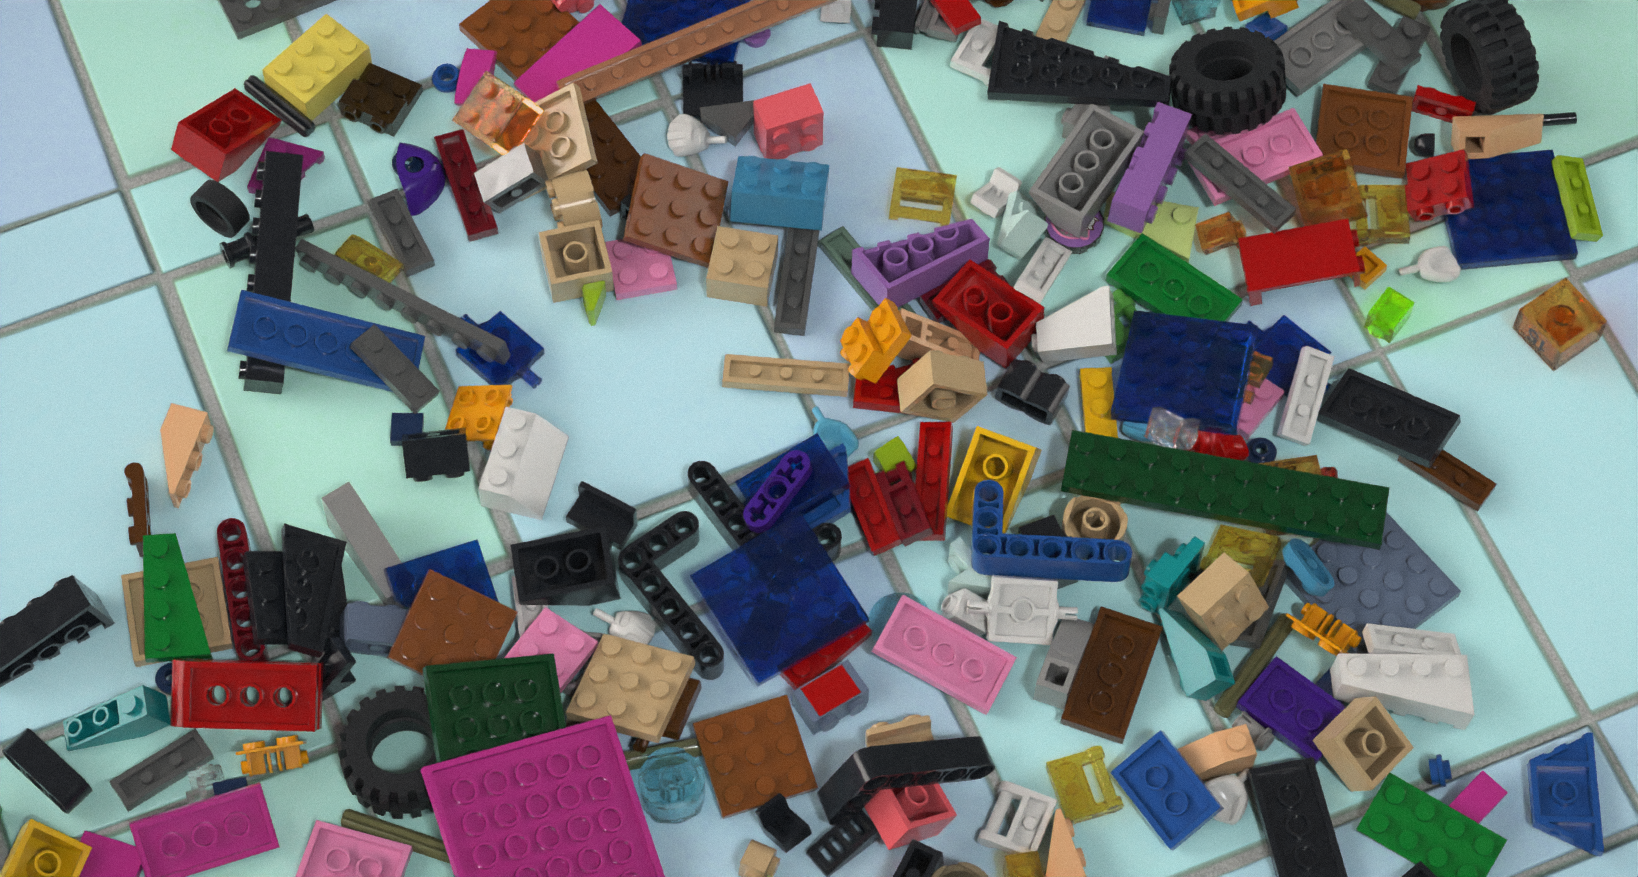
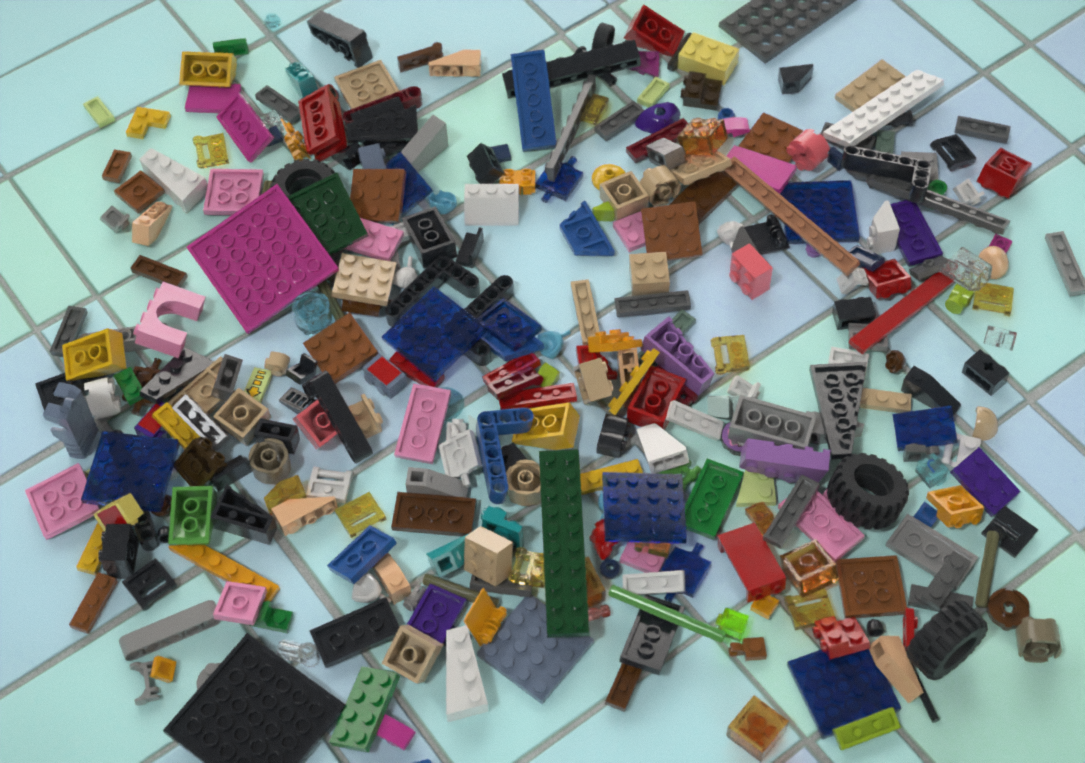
camera: 80 degrees right, 5 degrees down
black beam [2,728,93,814] -> none
green wing [143,533,213,663] -> none
dark grey plate [350,324,440,414] -> none
dark azure brick [730,156,830,231] -> none
dark purple beam [743,450,812,533] -> none
clear bracket [1144,407,1200,450] -> none
dark azure plate [1282,538,1334,597] -> none
white plate [1362,623,1462,655] -> none
white piece [1399,246,1461,282] -> none
blue plate [1428,754,1452,787] -> none
none -> medium azure hair [428,190,457,214]
none -> blue wing [559,201,615,256]
none -> yellow dish [592,164,626,191]
none -> yellow plate [608,348,660,415]
none -> bright green axle [608,585,726,643]
none -> yellowish green tile [637,77,670,108]
none -> dark orange plate [728,637,767,661]

